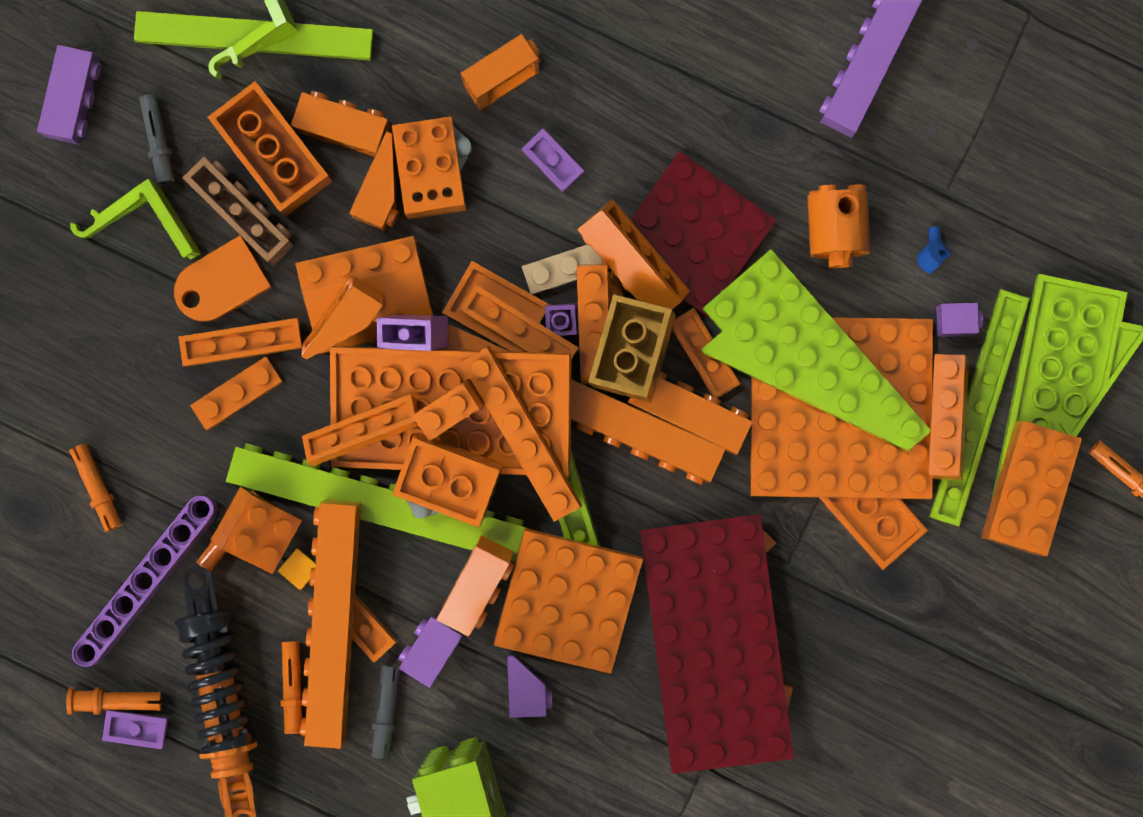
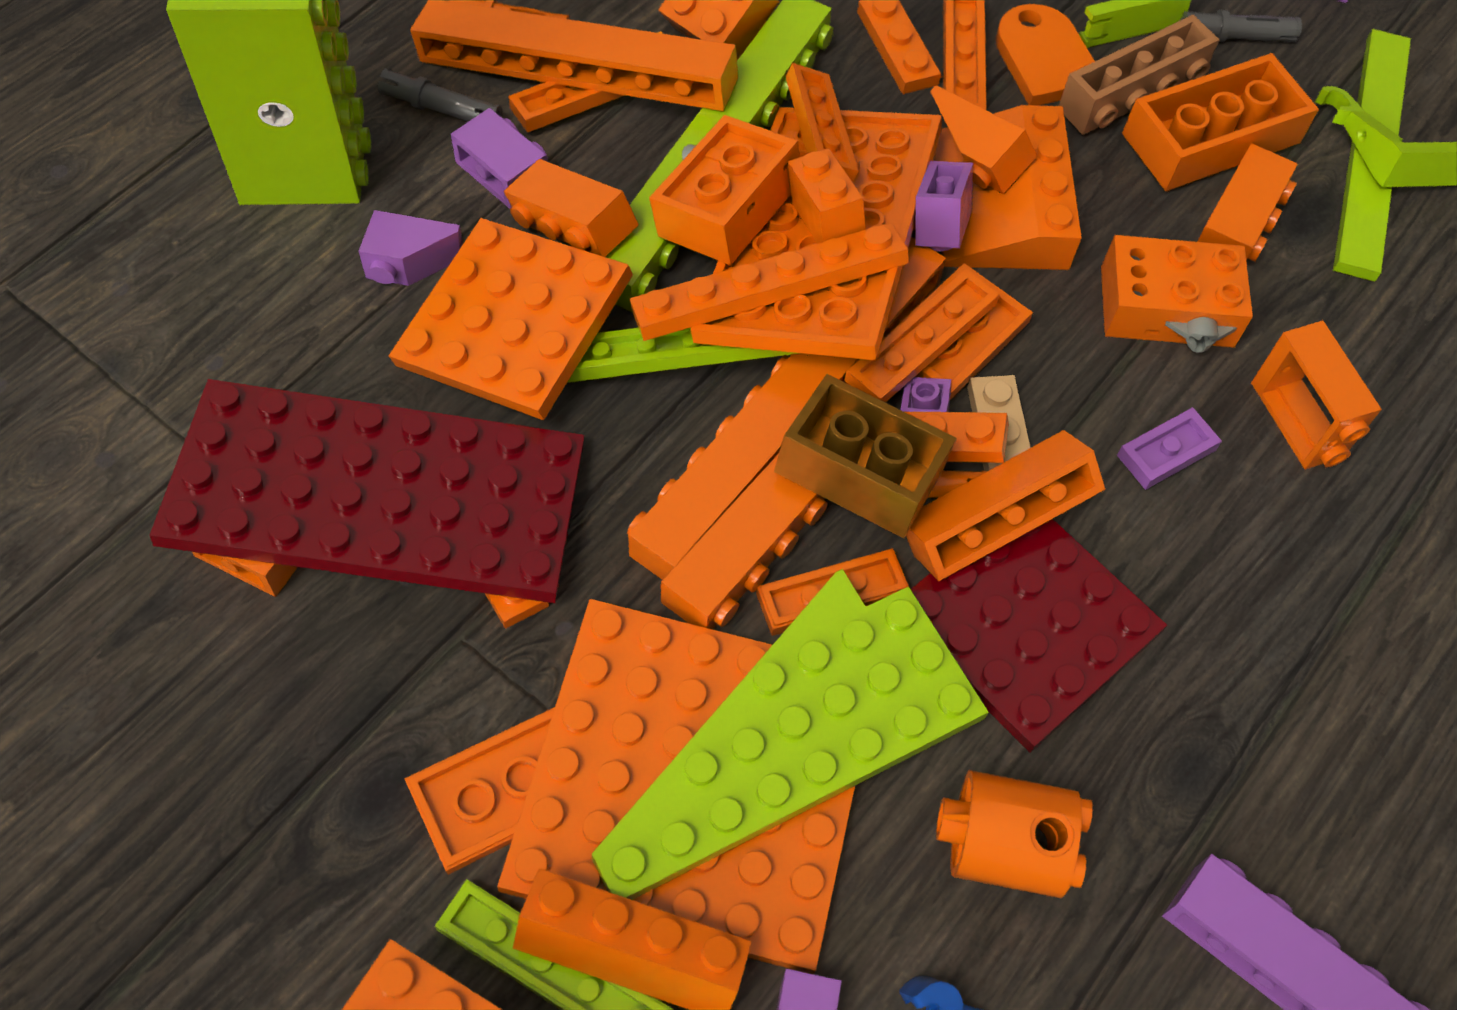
camera: 95 degrees right, 25 degrees down
orange slope [349,131,399,232] -> none

